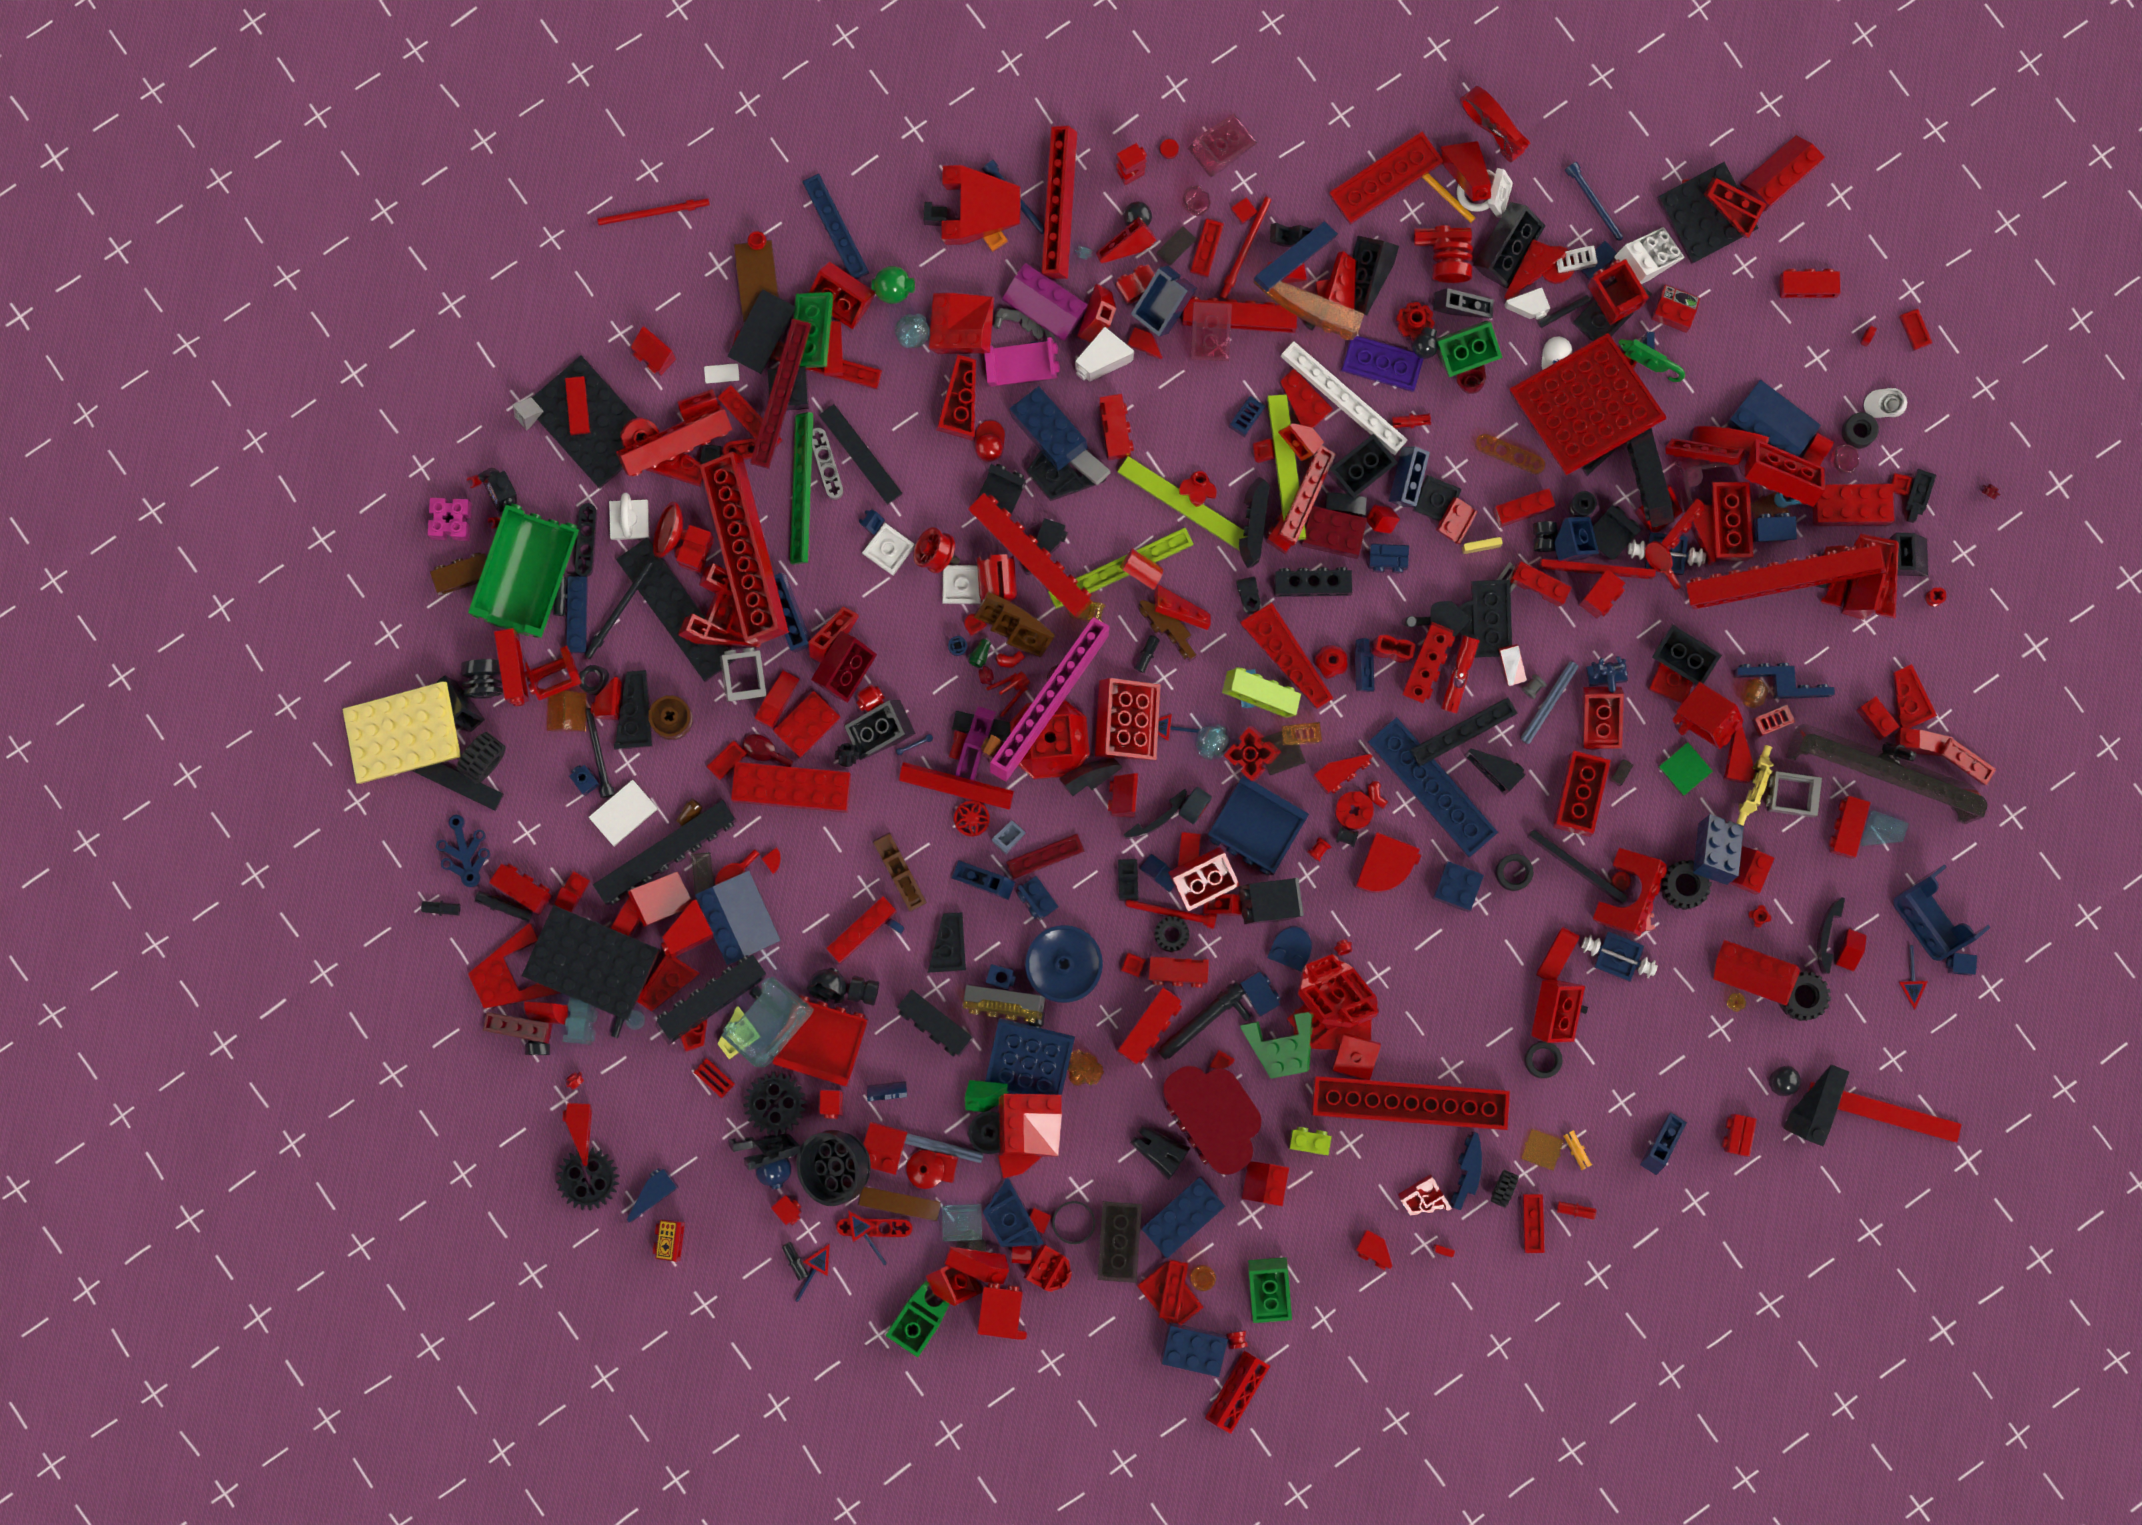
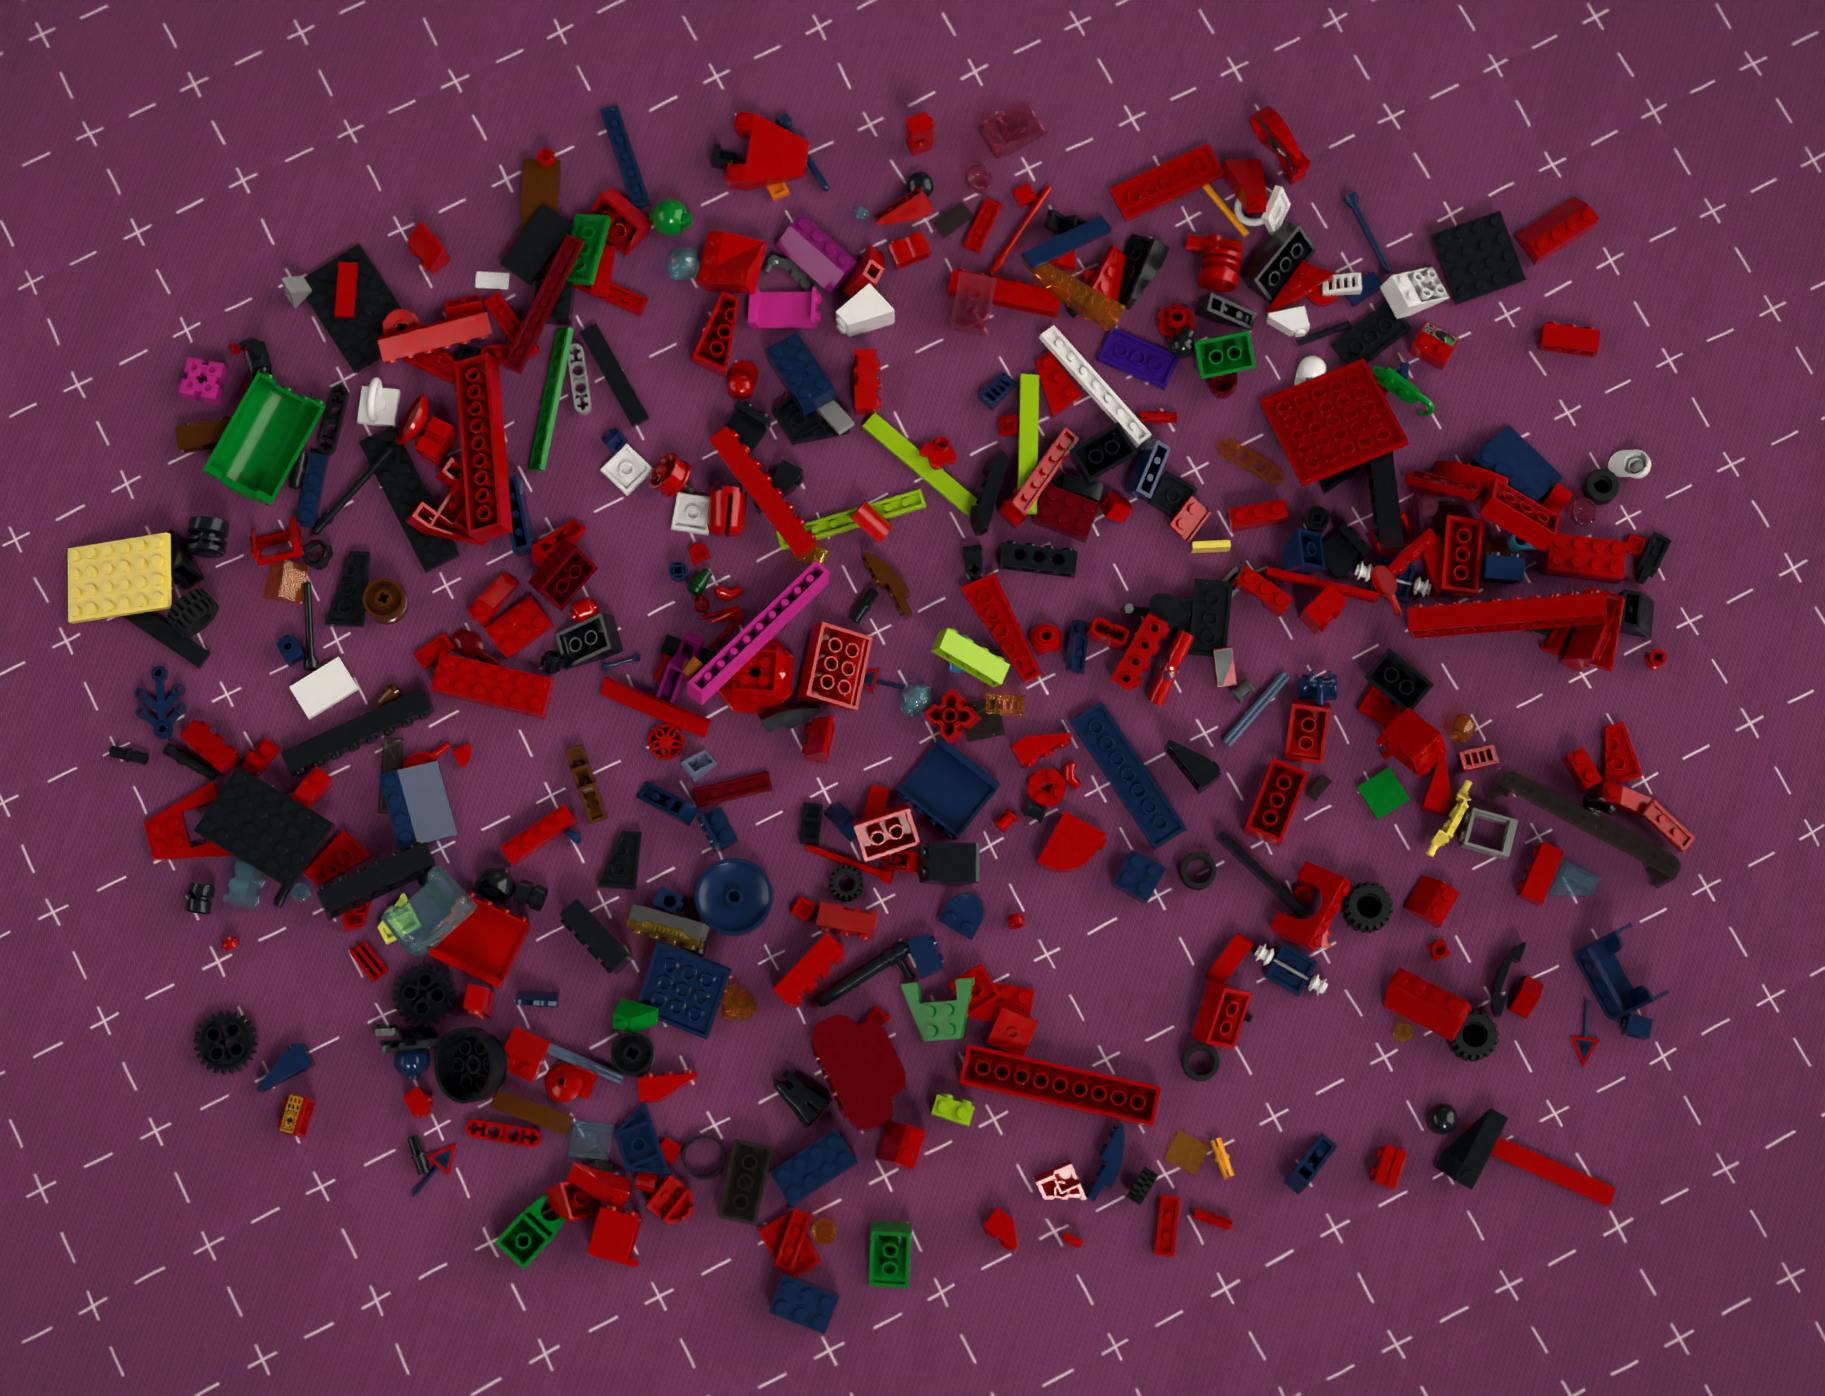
camera: 10 degrees right, 5 degrees down
dark red tile [483,1012,553,1044] -> none
red window [494,628,529,707] -> none
red brick [524,1001,569,1025] -> none
red slope [563,1103,592,1166] -> none
red slope [591,677,622,720] -> none
red bar [597,198,710,226] -> none
tile [628,872,692,927] -> none
red slope [661,899,713,959] -> none
light grey window [720,648,766,702] -> none
piece [848,1211,887,1265] -> none
reddish brown slope [974,592,1055,658] -> none
red slope [999,1094,1062,1157] -> none
red brick [1042,126,1077,279] -> none
black slope [1123,789,1187,839] -> none
red slope [1127,328,1163,360] -> none
dark blue piece [1131,266,1197,337] -> none
red wing [1155,584,1211,630] -> none
red tile [1160,139,1179,159] -> none
black wheel [1178,787,1212,824] -> none
red fence [1205,1350,1270,1434] -> none
red wheel [1226,1331,1248,1349] -> none
red slope [1278,423,1324,461] -> none
red piece [1298,954,1379,1029] -> none
dark blue brick [1368,544,1409,574] -> none
black tile [1409,697,1518,767] -> none
black wheel [1533,521,1558,552] -> none
red container [1587,259,1649,325] -> none
dark blue piece [1693,814,1744,885] -> none
red wedge [1704,178,1767,238] -> none
dark blue bracket [1734,663,1835,699] -> none
red tile [1860,325,1877,347] -> none
red tile [1899,309,1933,351] -> none
dark red plate [1982,484,2001,500] -> none

